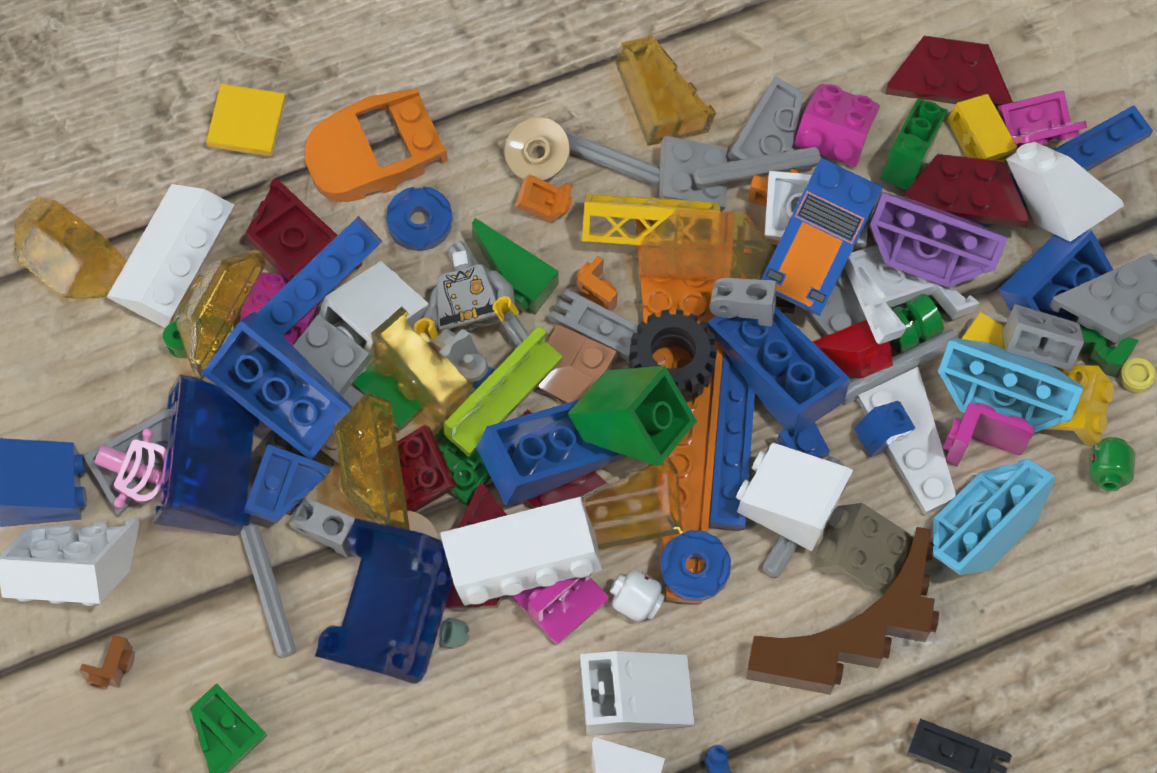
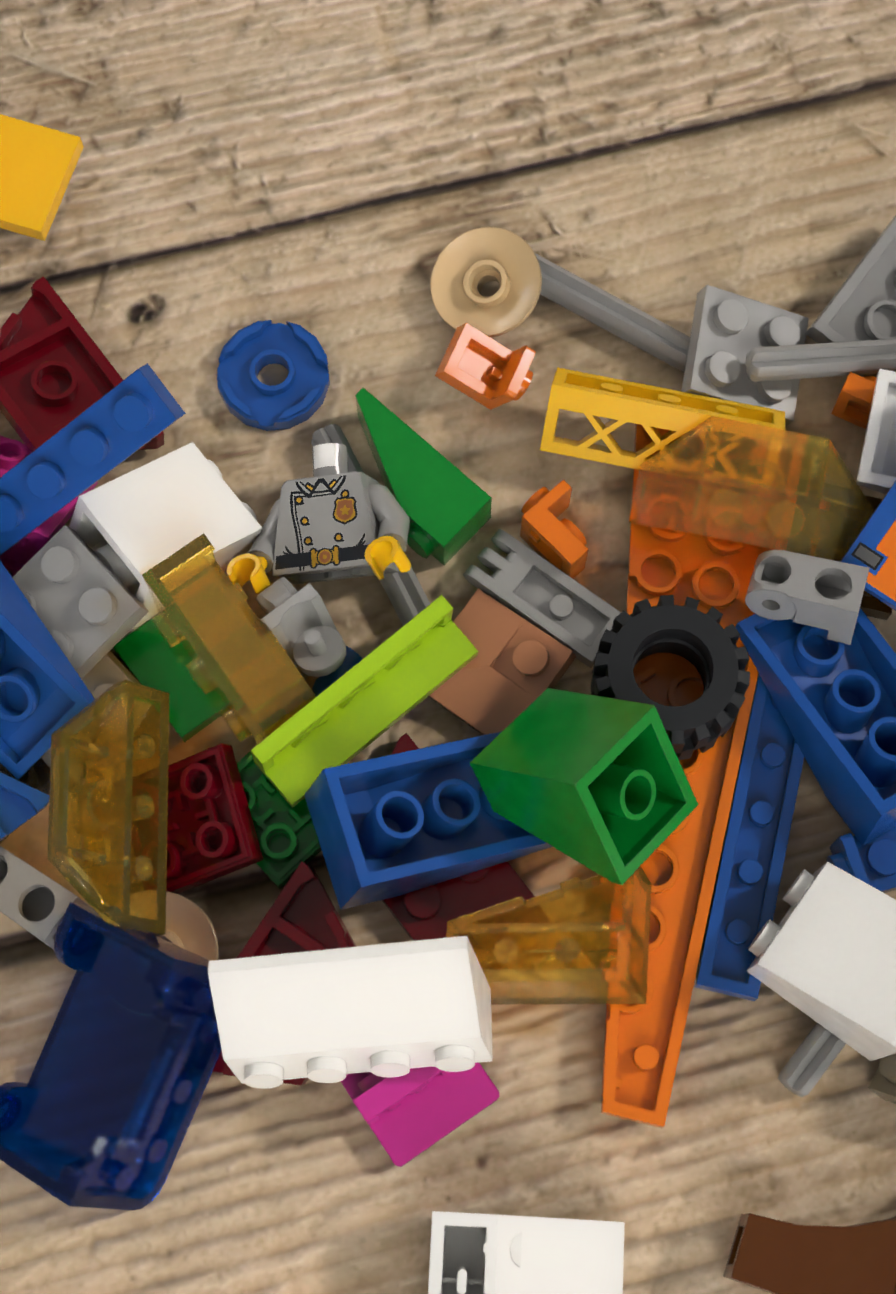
camera: 10 degrees right, 5 degrees up
orange slope [304,88,448,202] -> none
sand green hinge [440,618,470,648] -> none
white head [609,569,665,622] -> none
clear yellow wedge [615,36,717,146] -> none
blue tile [660,530,731,601] -> none

